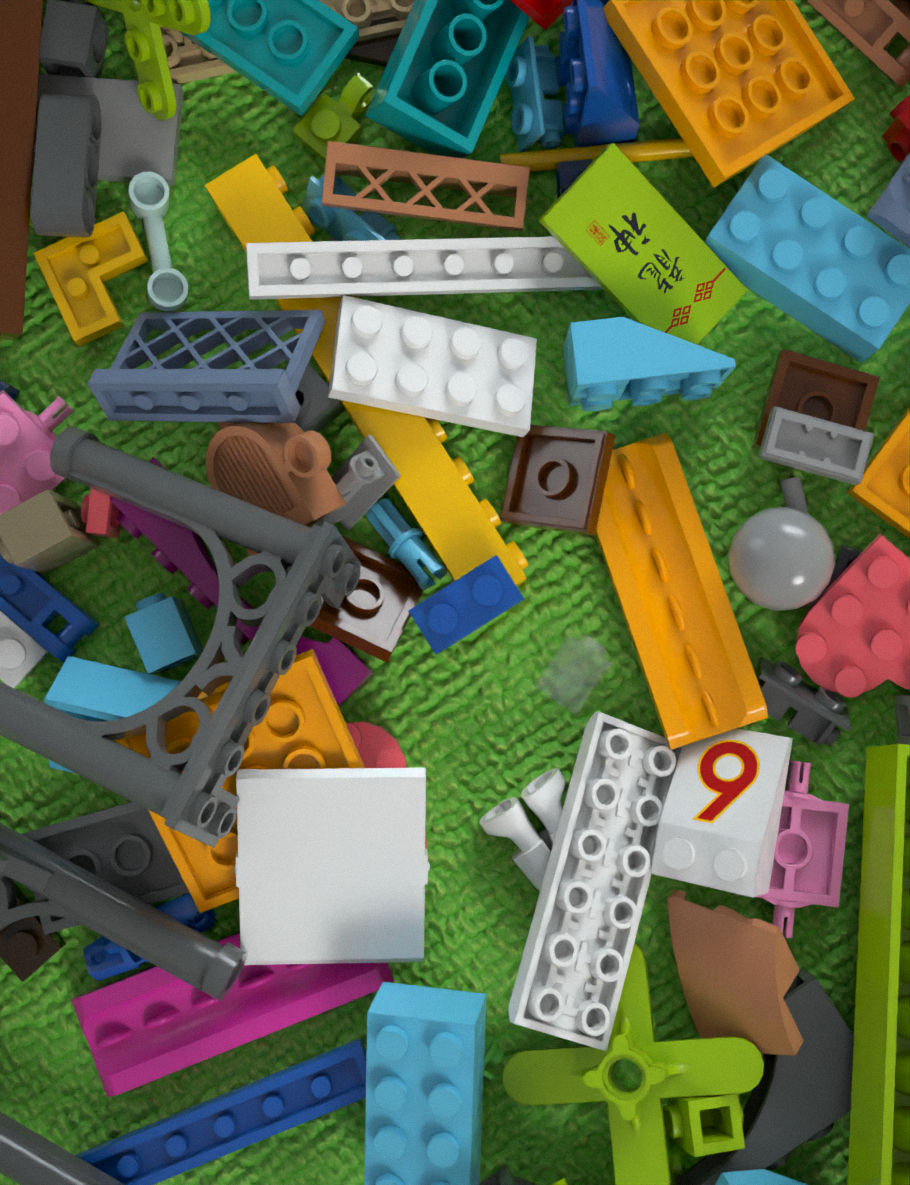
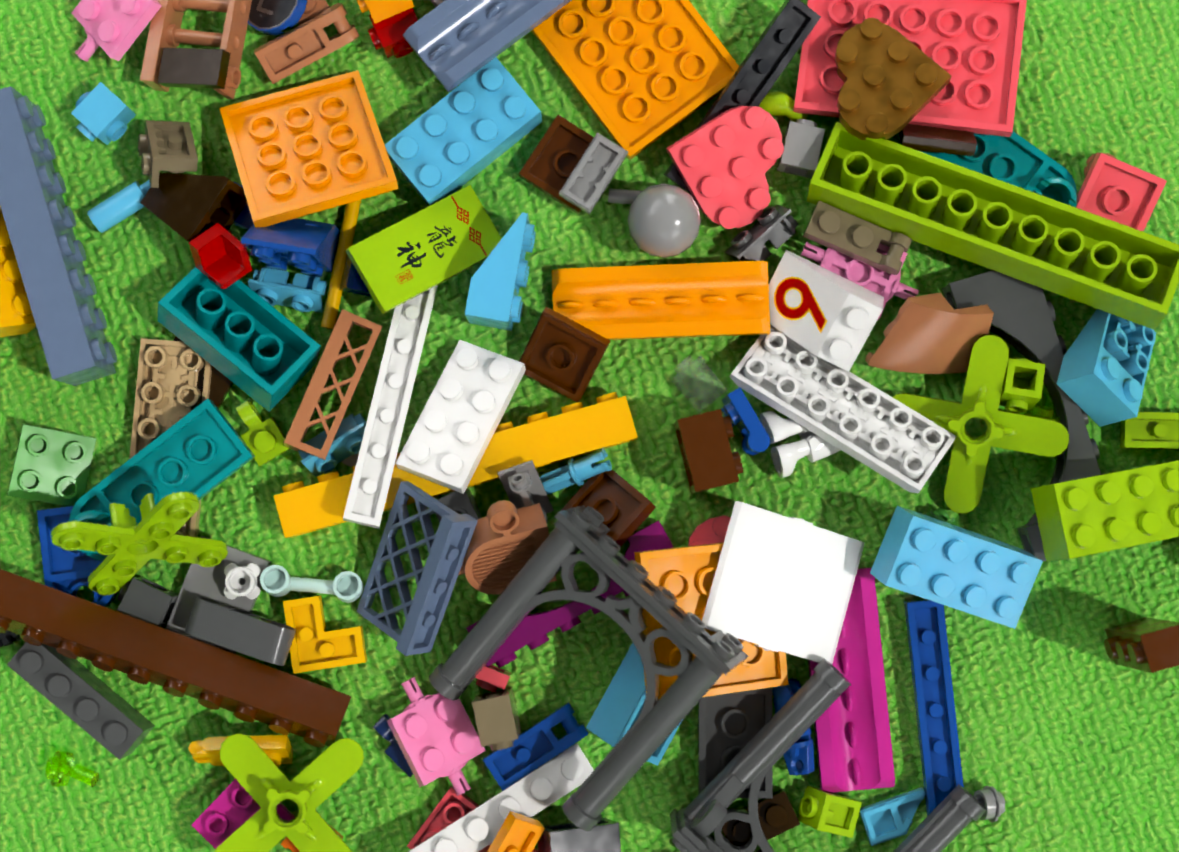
camera: 75 degrees left, 0 degrees up
medium azure brick [124,593,203,674] -> none
blue plate [408,555,525,655] -> none
none -> white plate [224,563,261,600]
none -> reddish brown brick [674,409,743,494]
none -> blue plate [721,387,770,456]
none -> lime bracket [798,786,862,838]
none -> dark tan plate [803,201,912,275]
none -> medium azure tile [859,787,926,846]

